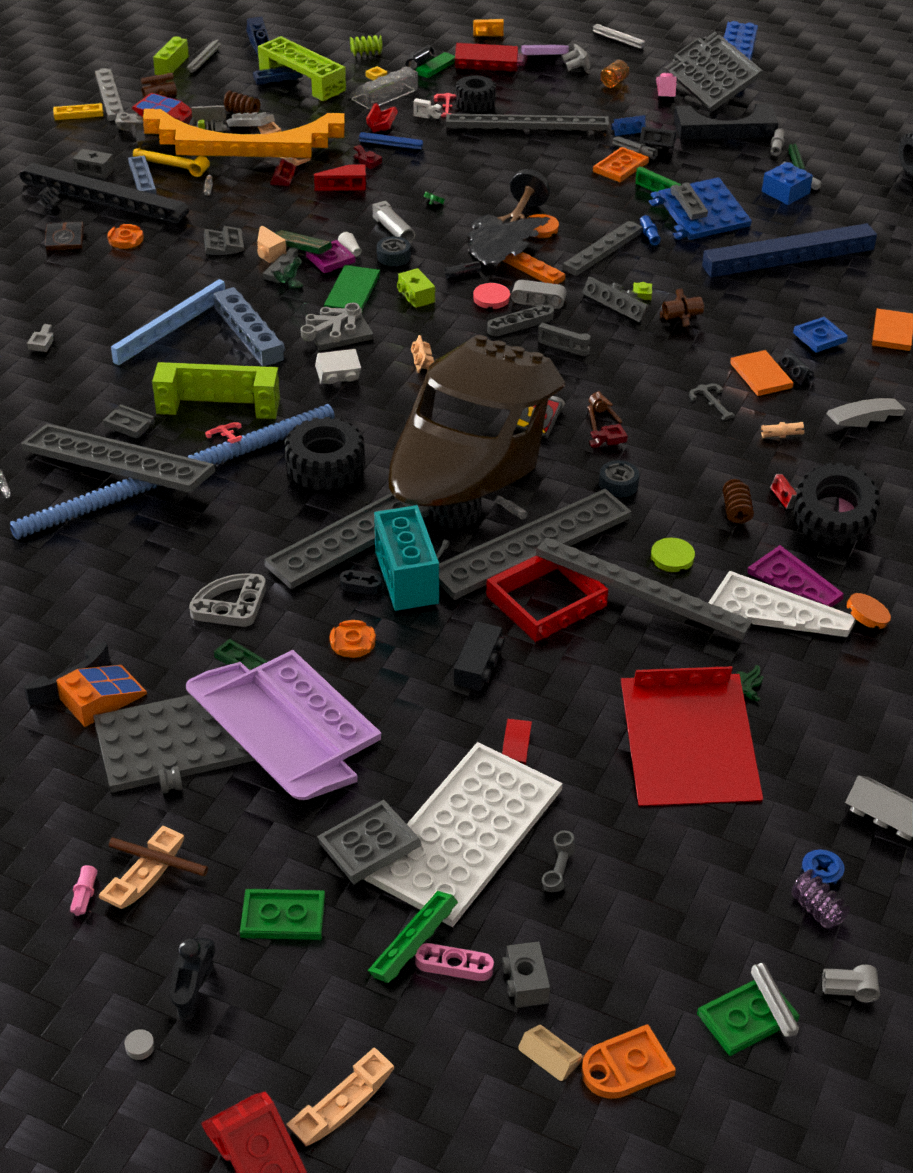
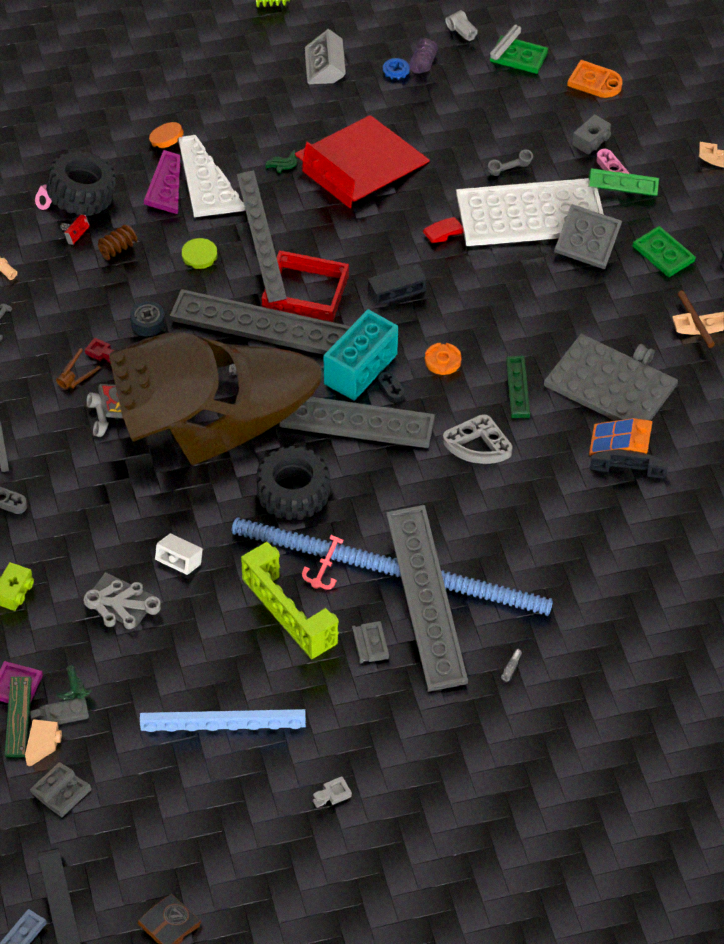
camera: 130 degrees left, 10 degrees up
orange tile [107,224,144,249] -> none
lavender slope [186,650,382,800] -> none
sand blue brick [213,287,285,367] -> none
green tile [324,265,380,311] -> none
light nougat hinge [411,335,434,373] -> none
tan slope [518,1025,584,1081] -> none

